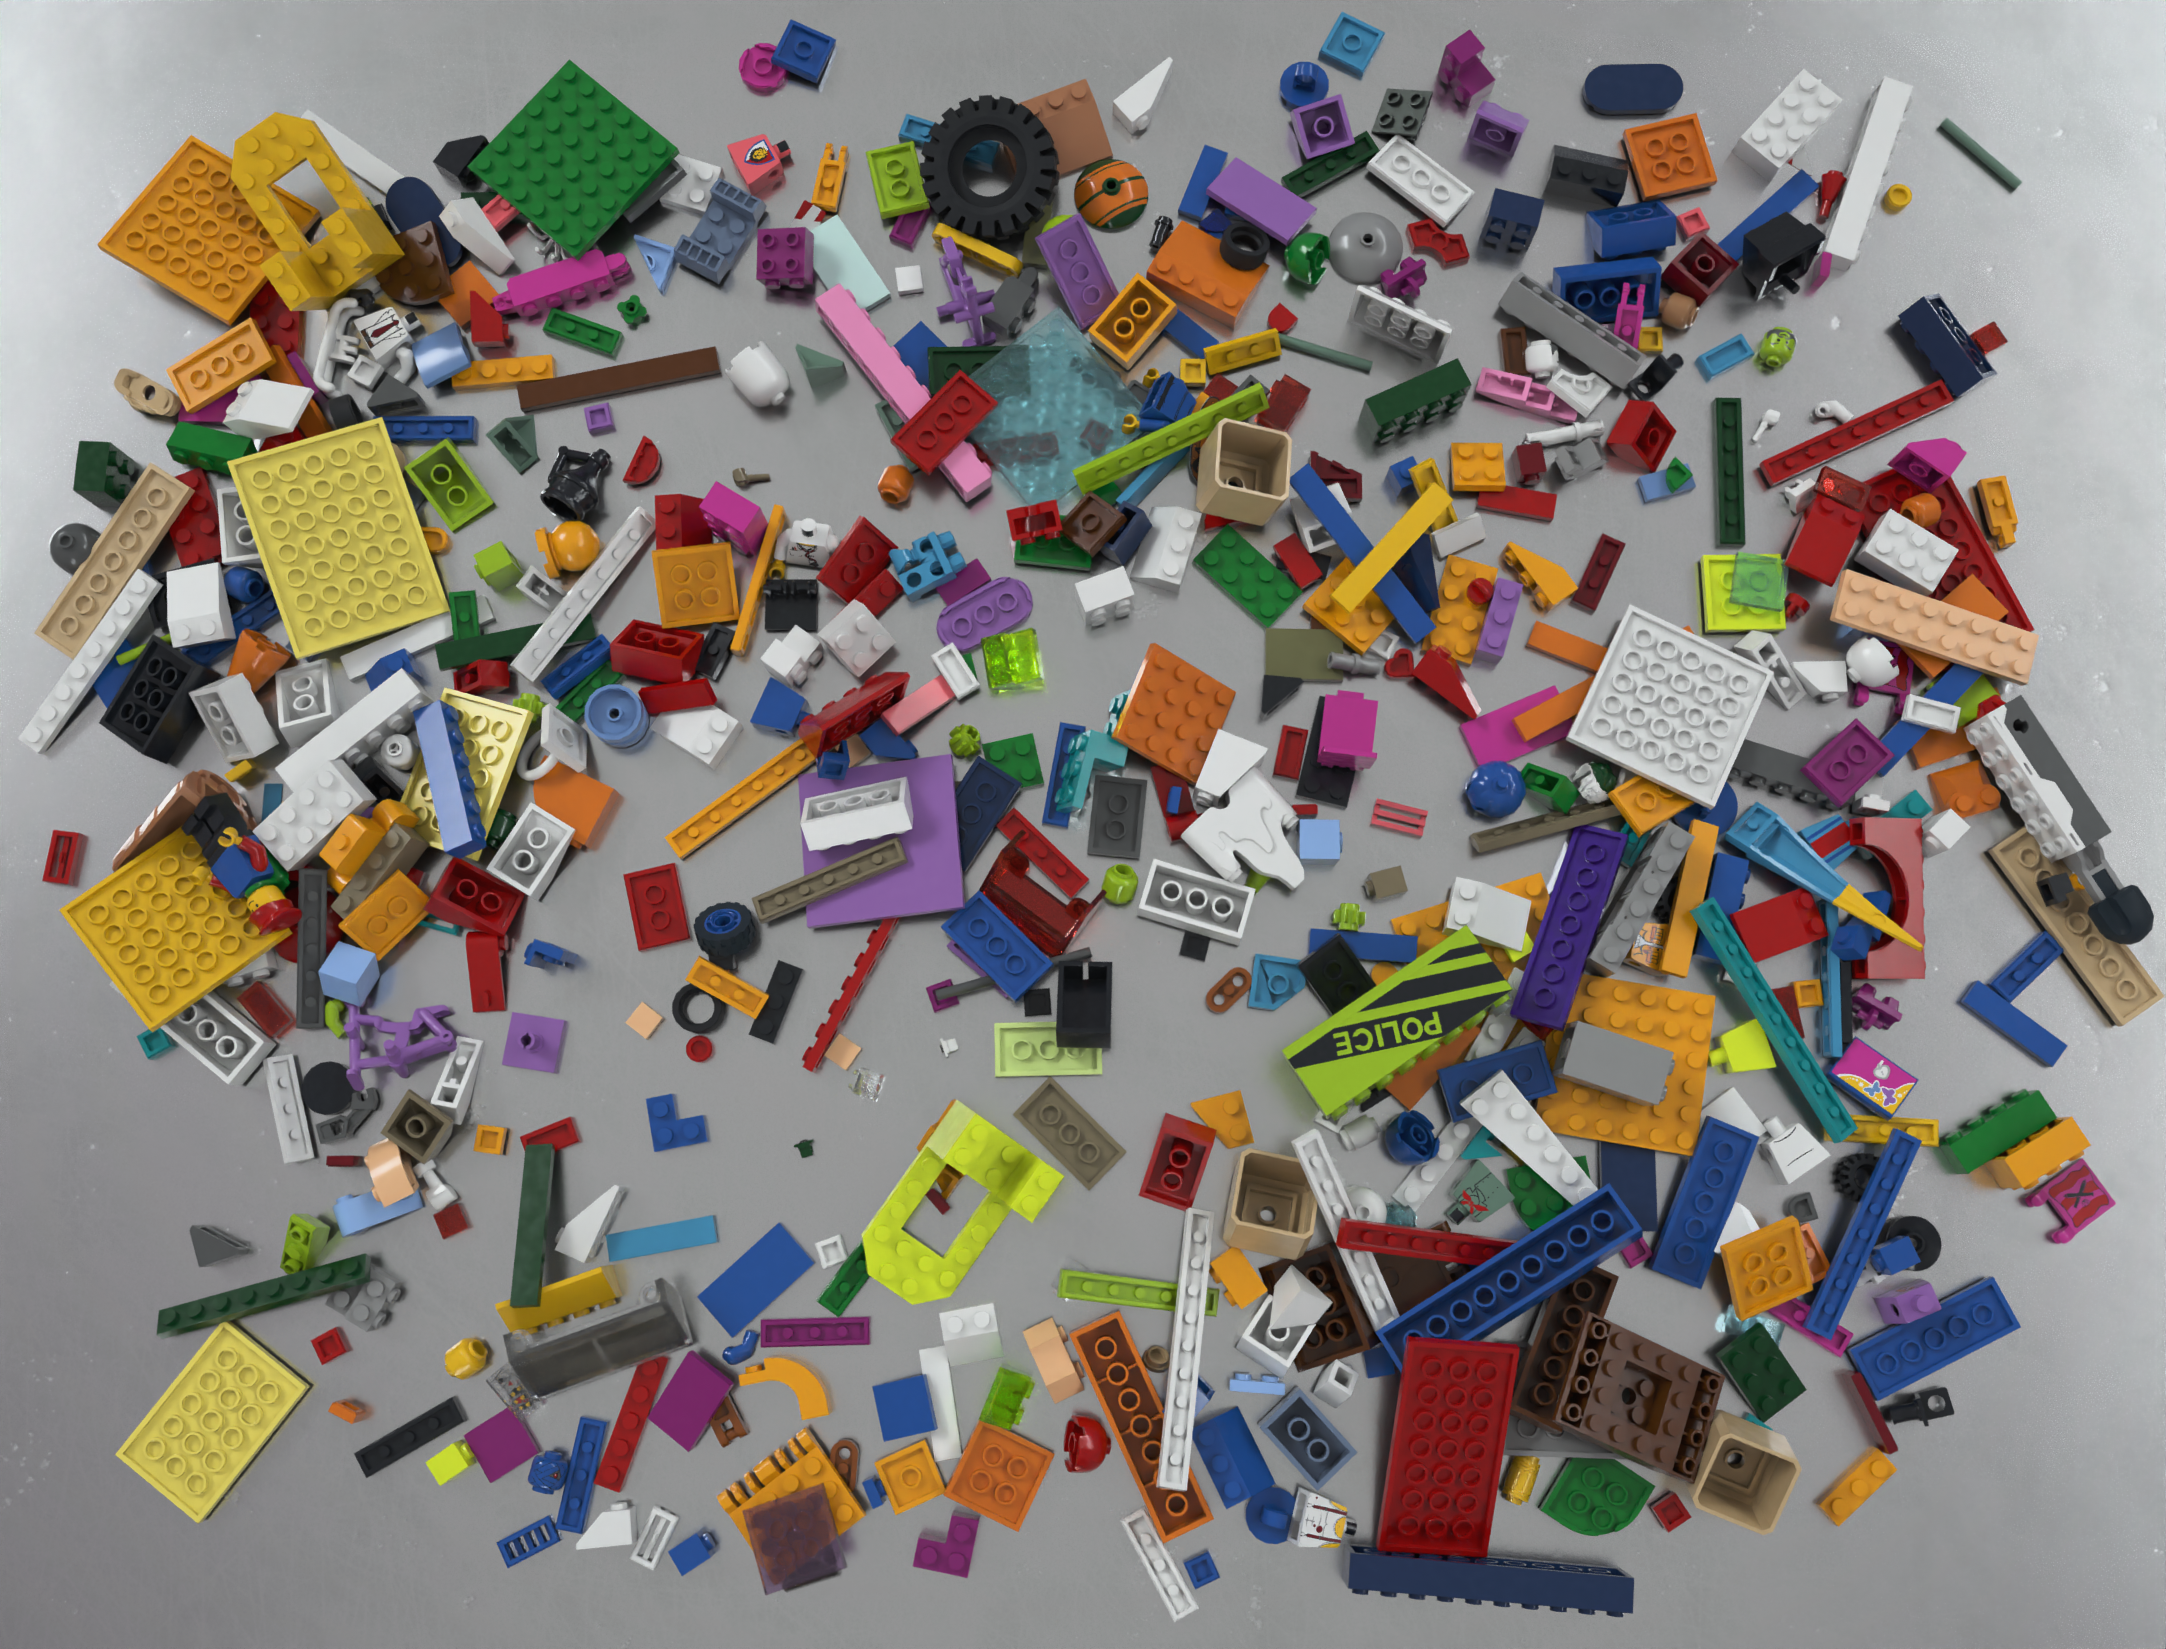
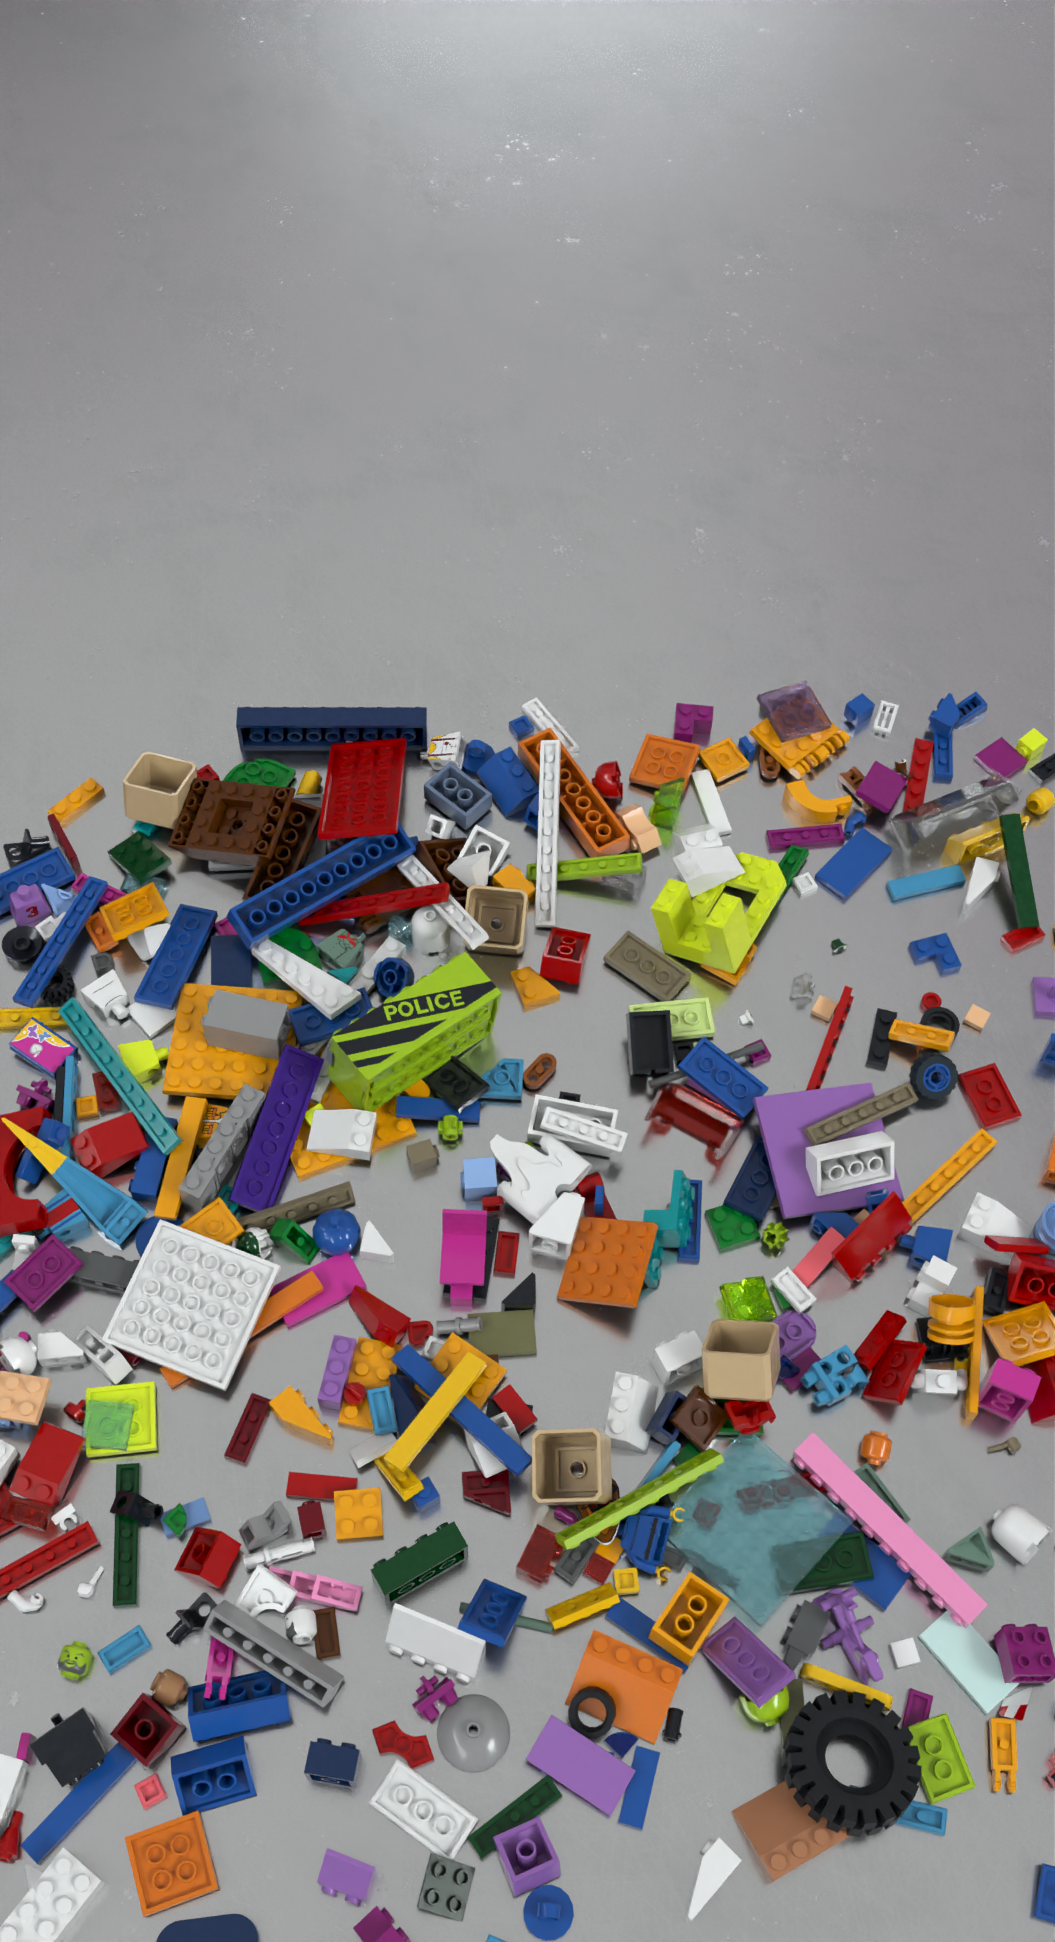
camera: 170 degrees right, 20 degrees down
blue head [528,1450,568,1495] -> none
white slope [576,1502,638,1550] -> none
white brick [817,599,896,677] -> none
blue tile [872,1374,938,1442] -> none
red tile [890,370,998,476] -> none
red plate [996,808,1089,899] -> none
orange dish [1074,159,1149,231] -> none
dark grey plate [1087,775,1147,859] -> none
lime head [1102,864,1138,904] -> none
tan plate [1143,1346,1170,1373] -> none
green plate [1192,524,1303,629] -> none
light blue plate [1228,1373,1285,1395] -> none
red tile [1267,303,1298,334] -> none
green cylinder [1284,232,1330,285] -> none
coral tile [1370,798,1428,838] -> none
orange tile [1526,620,1608,673] -> none
black slope [1544,145,1629,207] -> none
yellow tile [1637,327,1663,354] -> none
blue brick [1871,1236,1921,1275] -> none
none -> light blue tile [41,883,77,918]
none -> black bracket [110,1491,163,1526]
none -> white slope [360,1220,394,1264]
none -> dark azure tile [366,1385,398,1436]
none -> blue tile [457,1579,527,1648]
none -> white plate [540,1106,628,1155]
none -> white slope [672,846,745,897]
none -> tan plate [702,1319,781,1402]
none -> clear blue tile [778,1355,800,1379]
none -> reddish brown hand [895,759,911,780]
none -> light orange wheel [927,1294,976,1345]
none -> blue slope [928,693,960,739]

